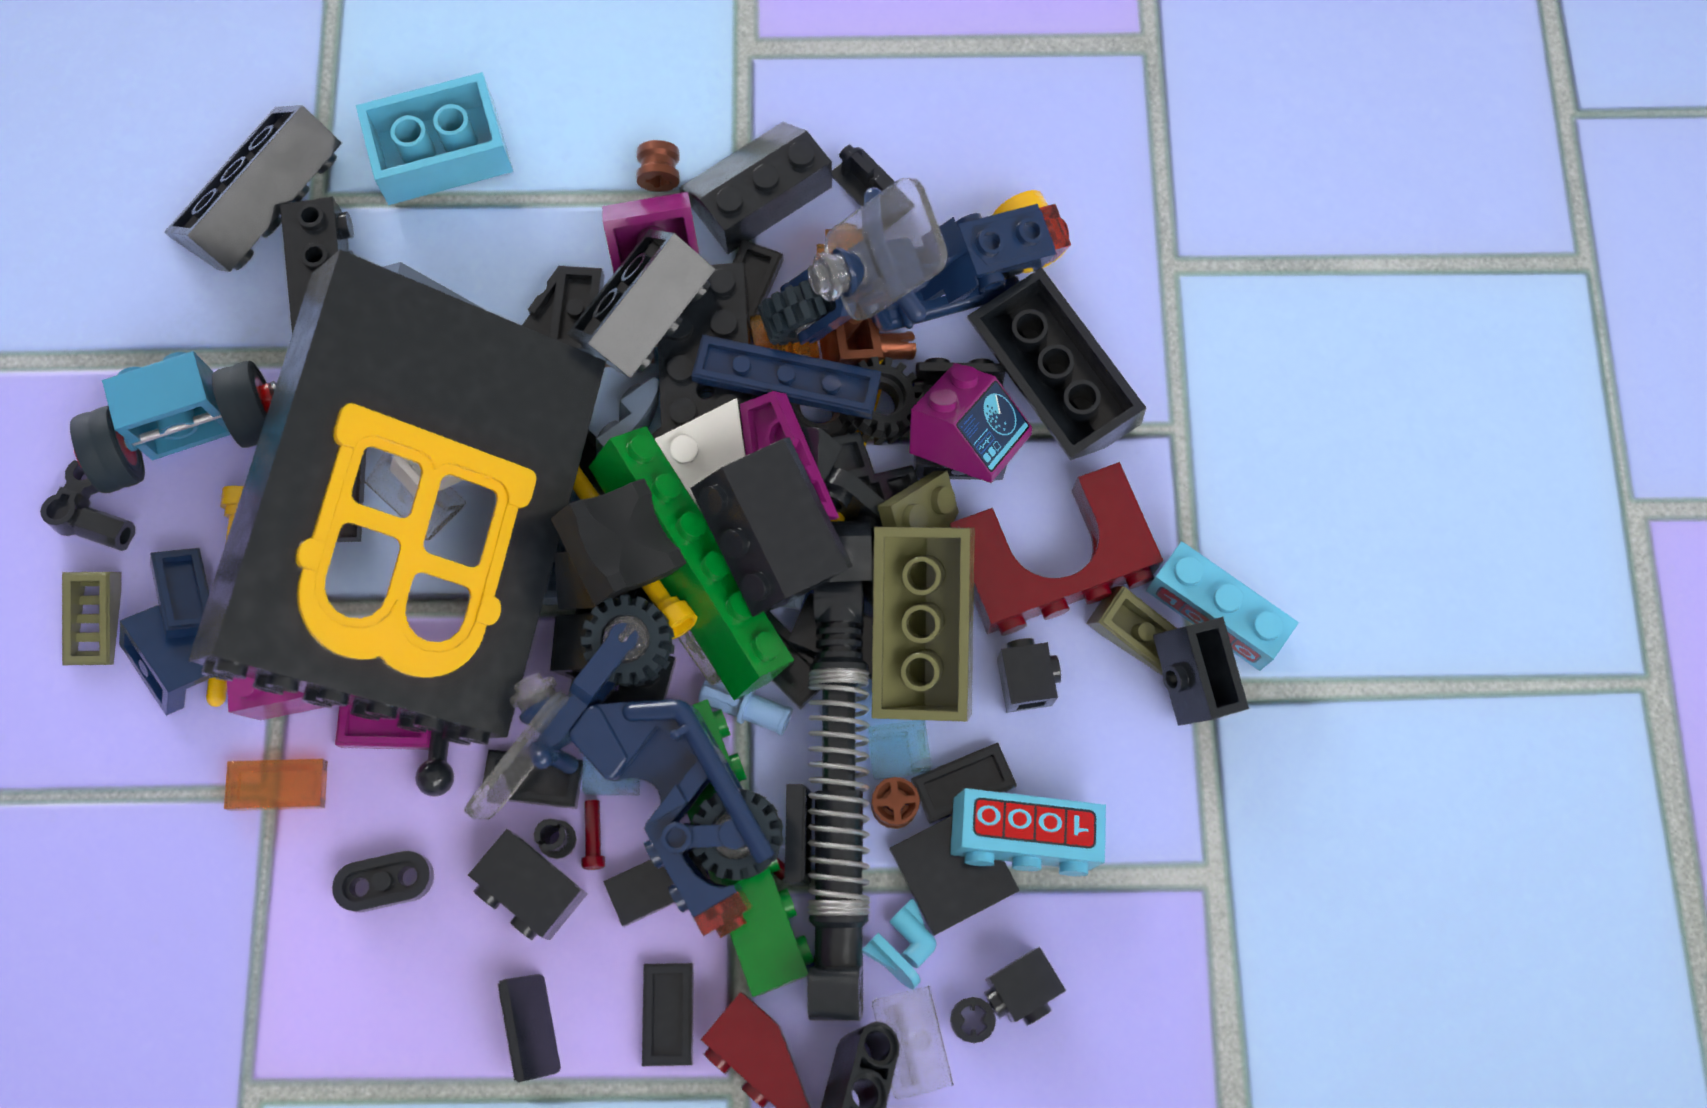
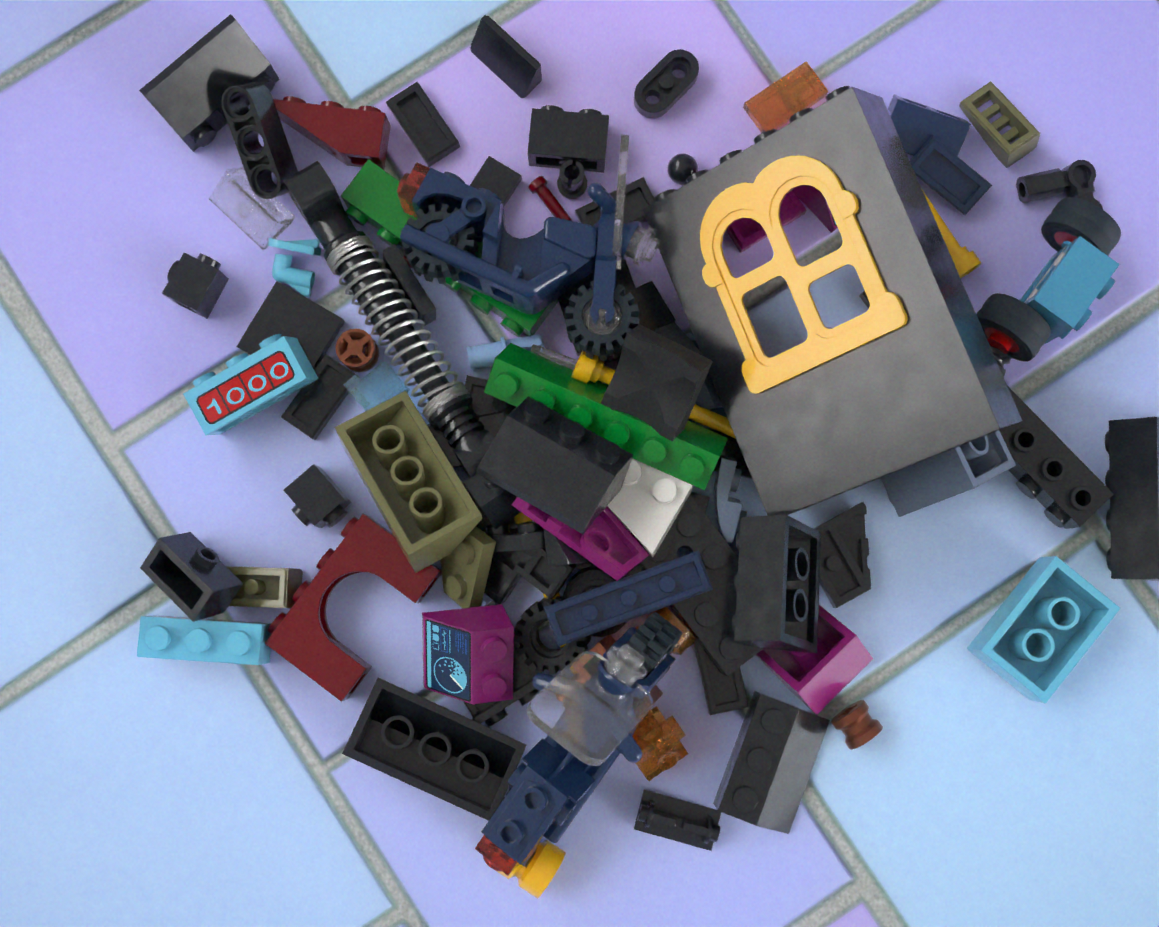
camera: 150 degrees right, 10 degrees up
black bush [950,997,996,1043] -> none

